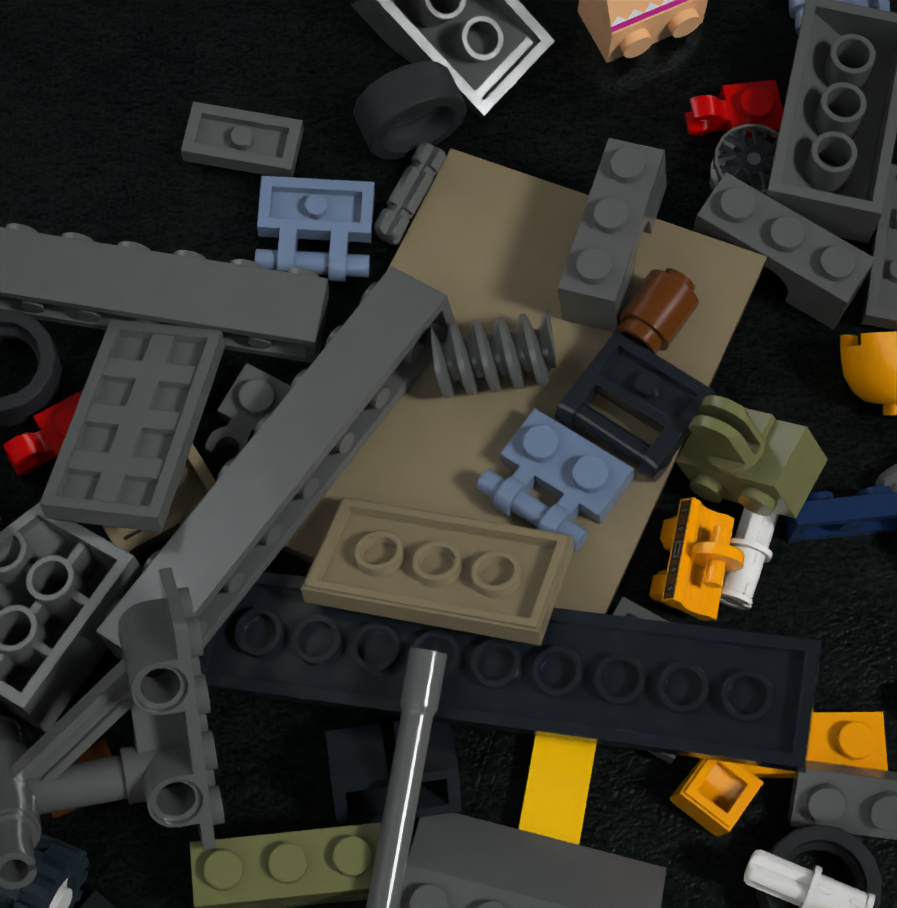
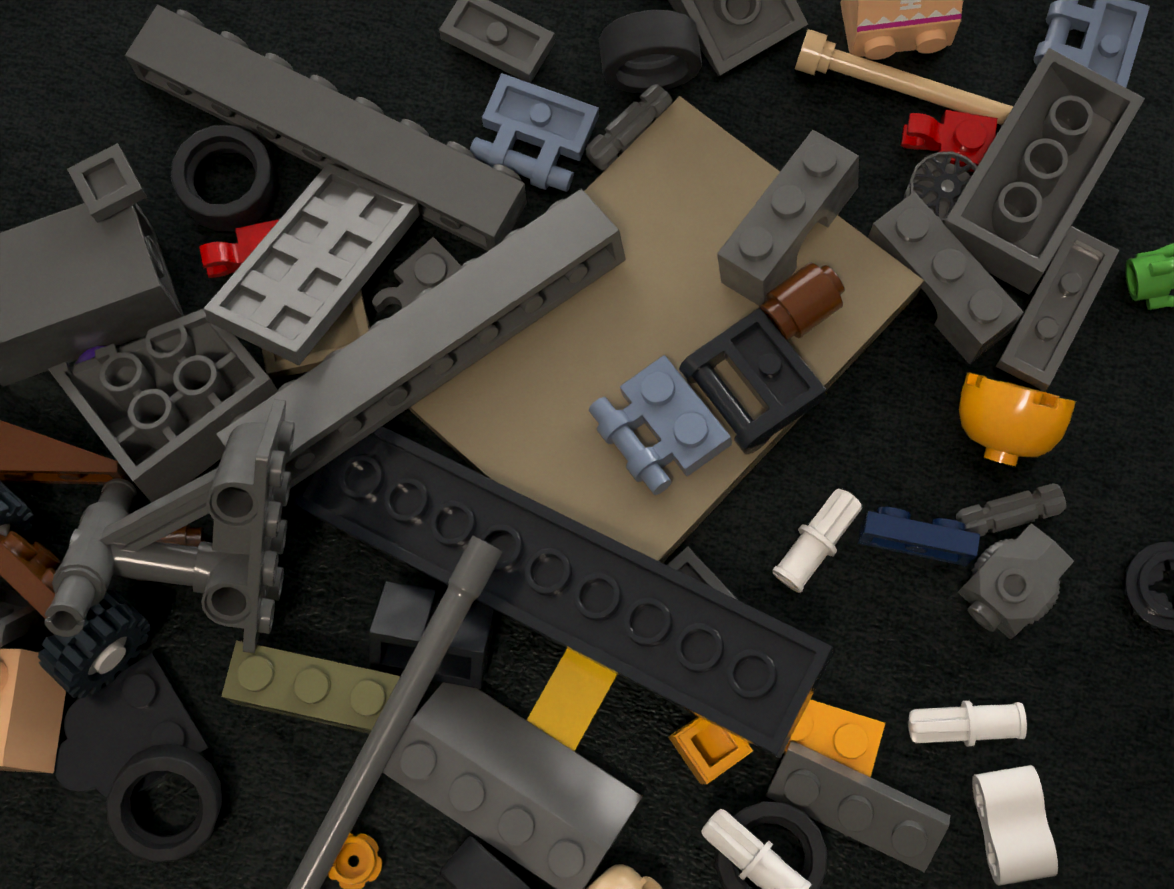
camera: 25 degrees right, 5 degrees up
dark tan tile [301,497,574,646] -> none
dark grey piece [431,311,557,399] -> none
light orange hips [649,497,745,621] -> none
olive brick [675,395,828,519] -> none
none -> tan piece [795,29,1013,125]

